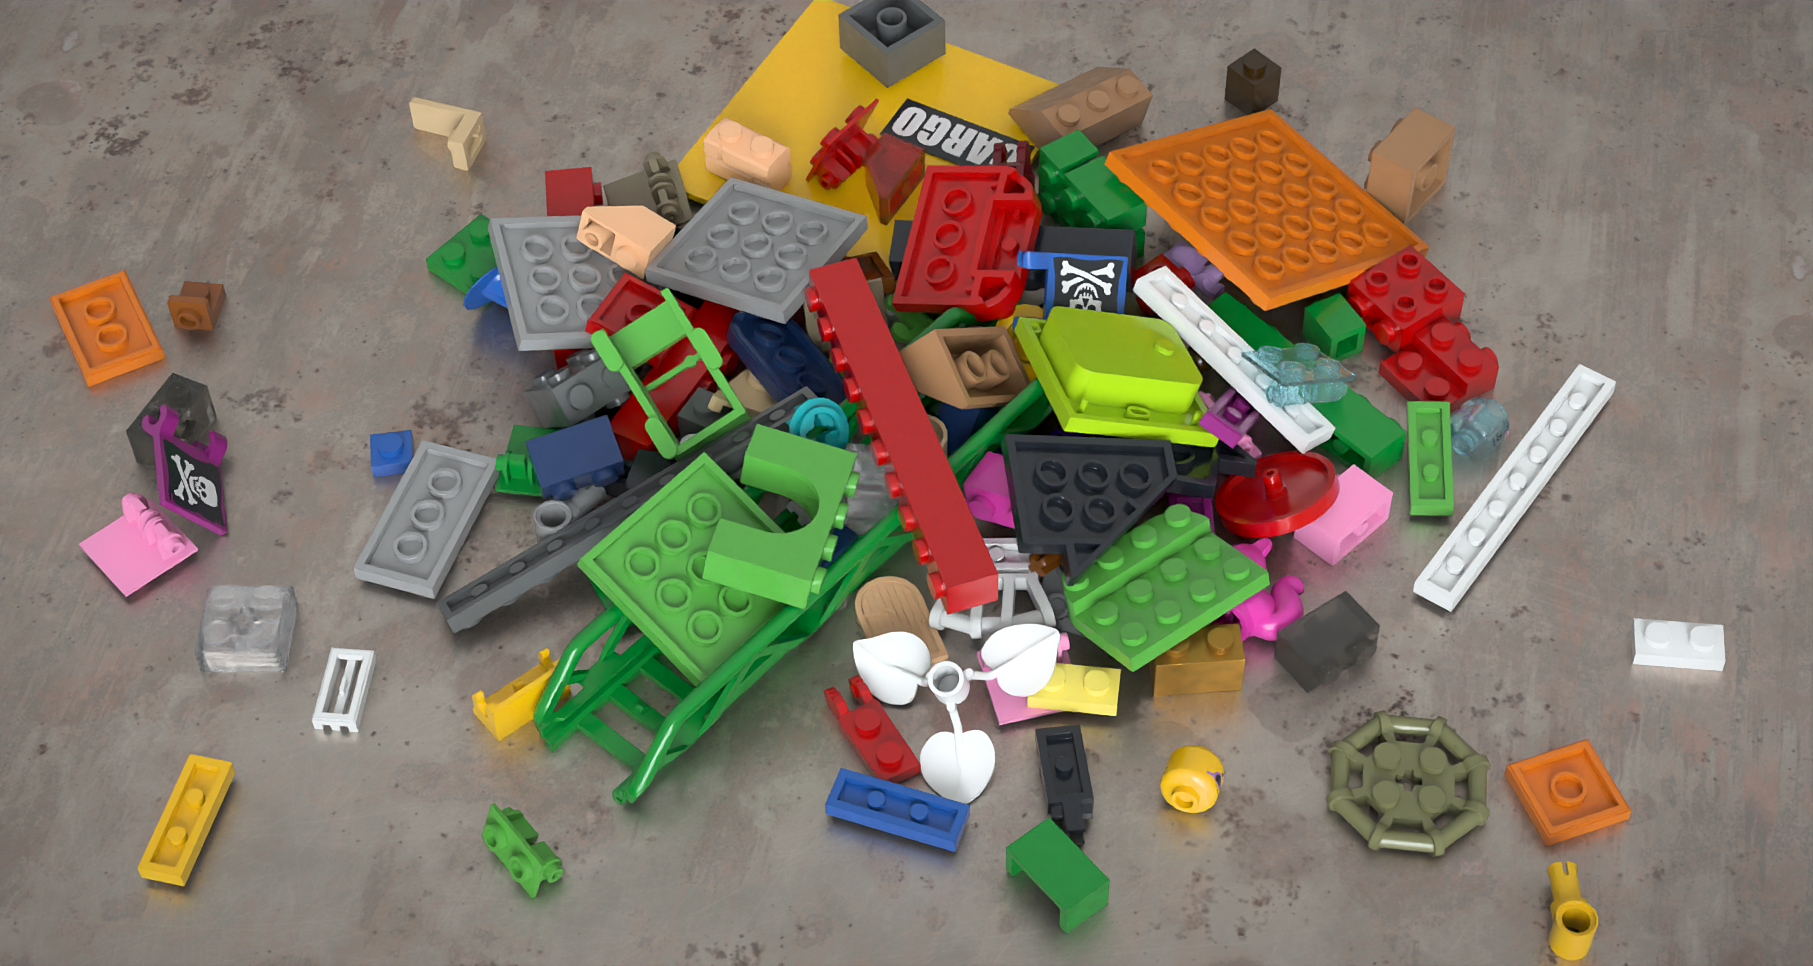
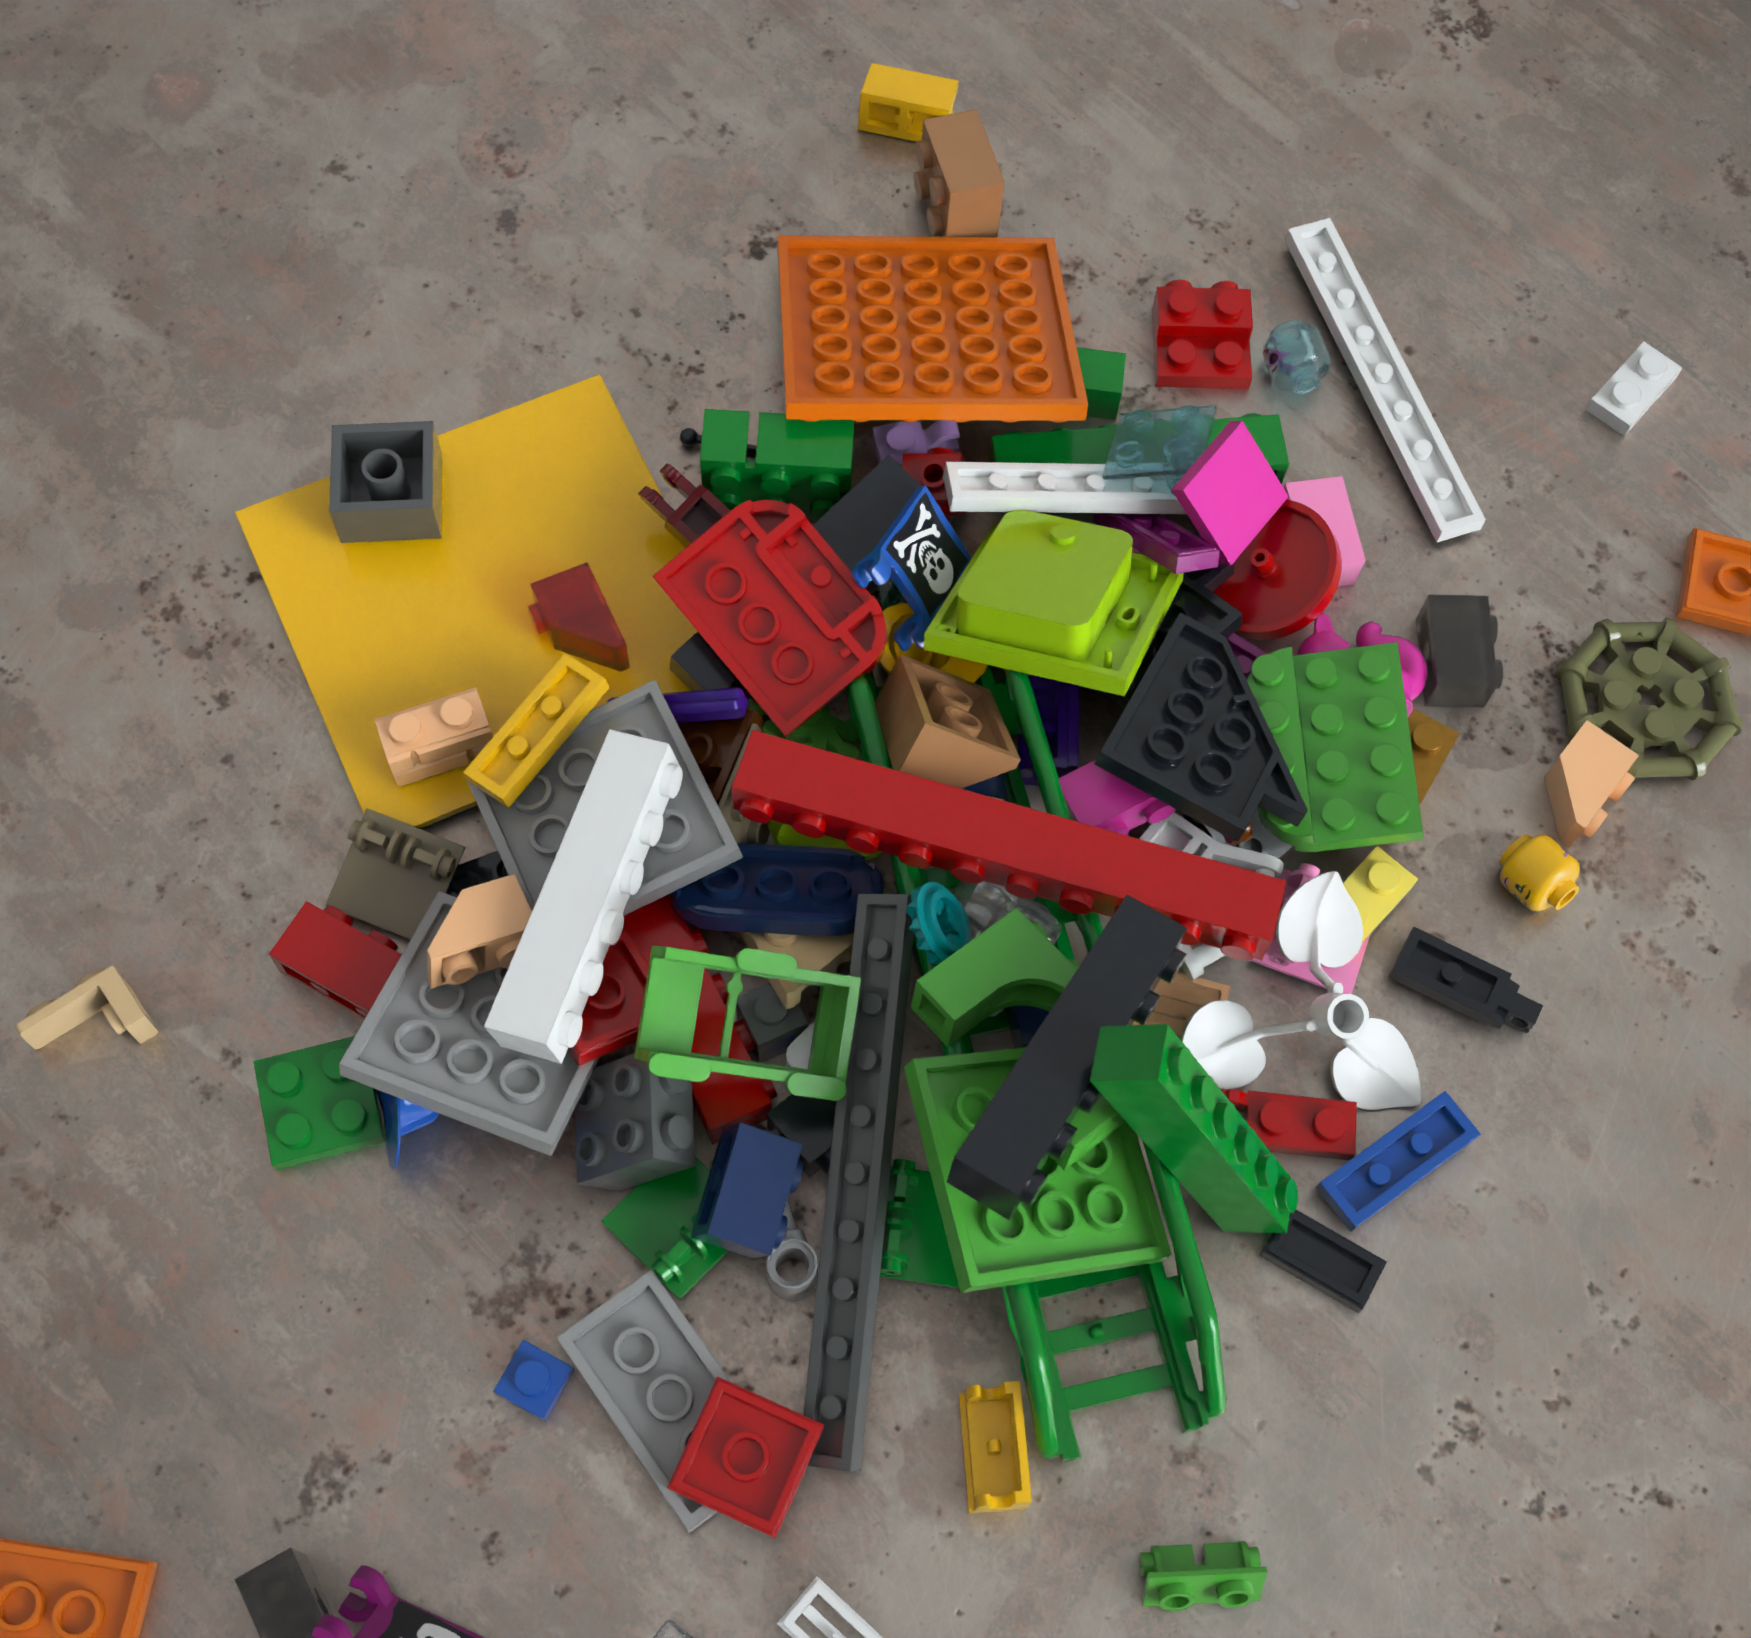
camera: 60 degrees left, 15 degrees up
dark orange bracket [167,281,226,330] -> none
red hinge [806,98,880,190] -> none
sticker [879,98,1035,166] -> none
green panel [1006,817,1110,933] -> none
medium nougat slope [1008,67,1153,149] -> none
dark brown brick [1224,48,1282,115] -> none
red brick [1346,245,1465,354] -> none
bright green plate [1406,401,1454,516] -> none
none -> yellow plate [463,653,610,808]
none -> white brick [484,729,683,1064]
none -> dark purple axle [607,687,749,723]
none -> red tile [667,1376,824,1539]
none -> yellow hinge [858,63,959,142]
none -> black brick [946,894,1187,1220]
none -> green brick [1090,1024,1298,1233]
none -> dark pink tile [1171,421,1289,565]
none -> black tile [1259,1209,1387,1313]
none -> light nougat slope [1544,720,1639,848]

